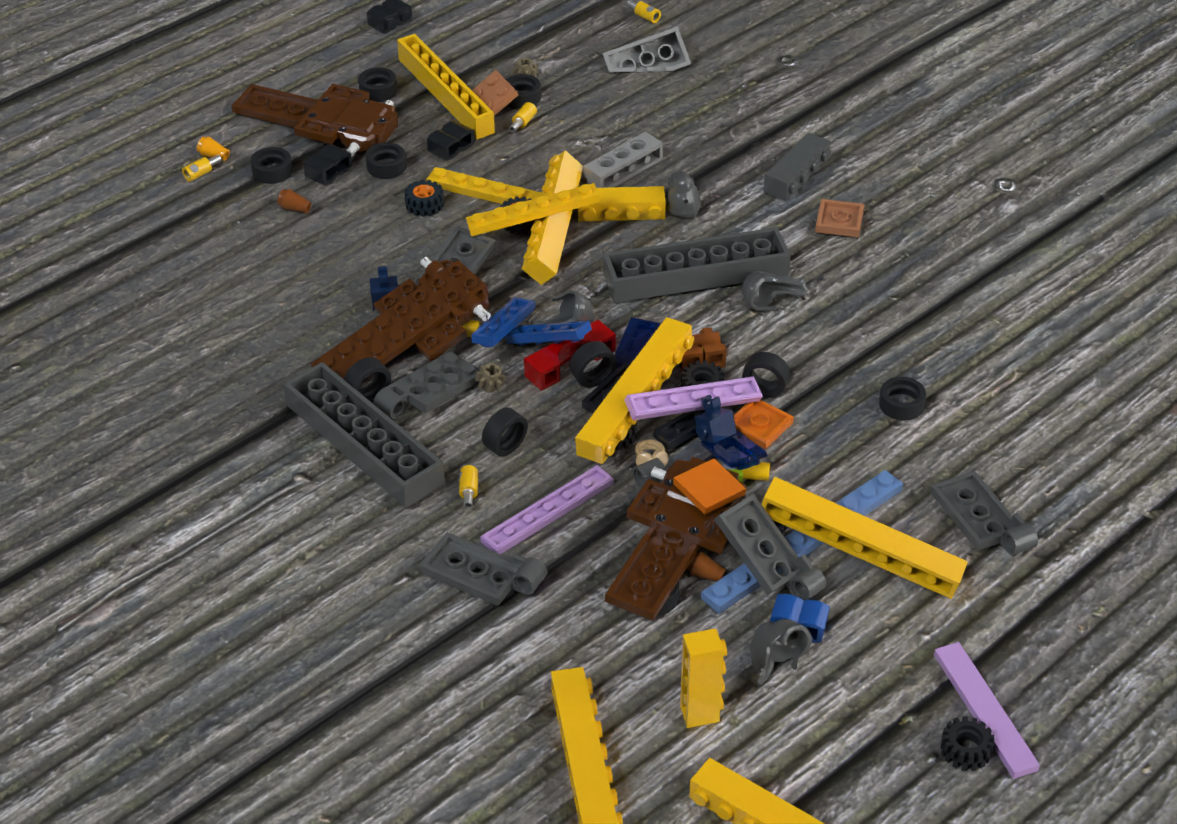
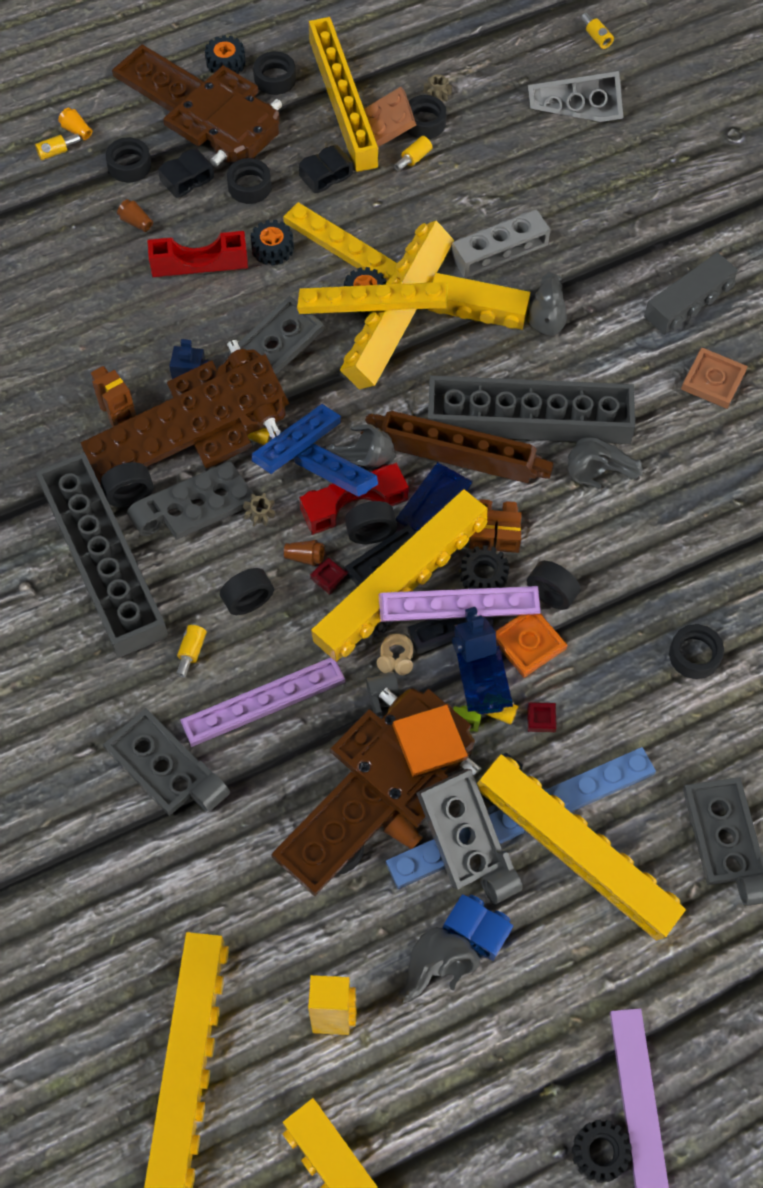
camera: 15 degrees right, 20 degrees up
none -> dark orange hips [91,366,136,427]
none -> red arch [147,231,248,277]
none -> black wheel [205,35,246,74]
none -> dark orange cone [284,540,325,566]
none -> dark red tile [310,557,348,595]
none -> reddish brown hinge [360,411,553,483]
none -> dark red tile [527,702,556,733]

